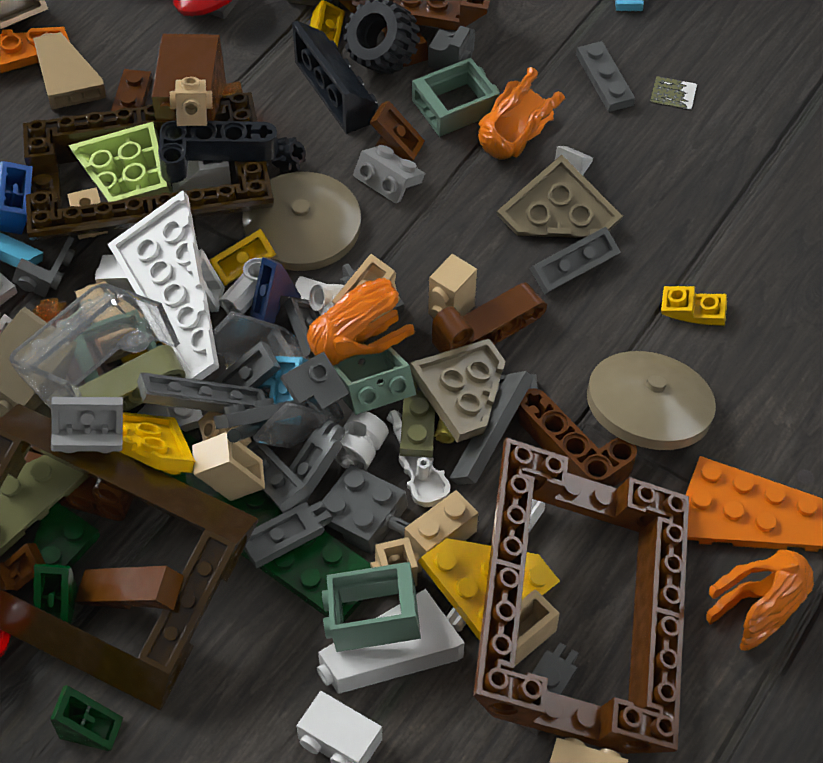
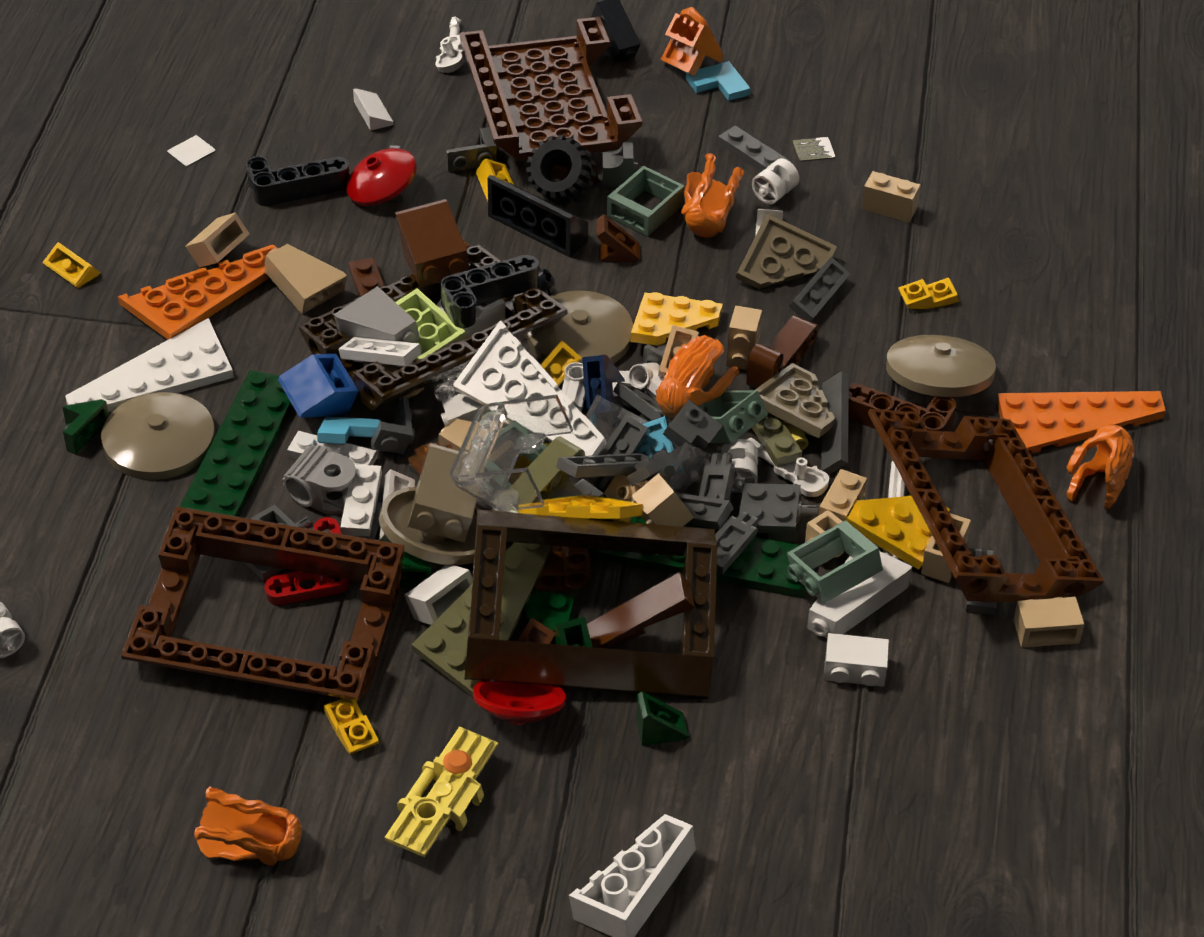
camera: 25 degrees left, 10 degrees down
light grey bracket [51,397,123,453] -> none
tan brick [170,77,213,126] -> none
light grey bracket [353,145,425,203] -> none
none -> light grey slope [334,286,420,343]
none -> white plate [339,337,422,367]
none -> yellow plate [630,292,723,346]
none -> white wheel [752,158,799,204]
none -> tan brick [862,171,921,223]

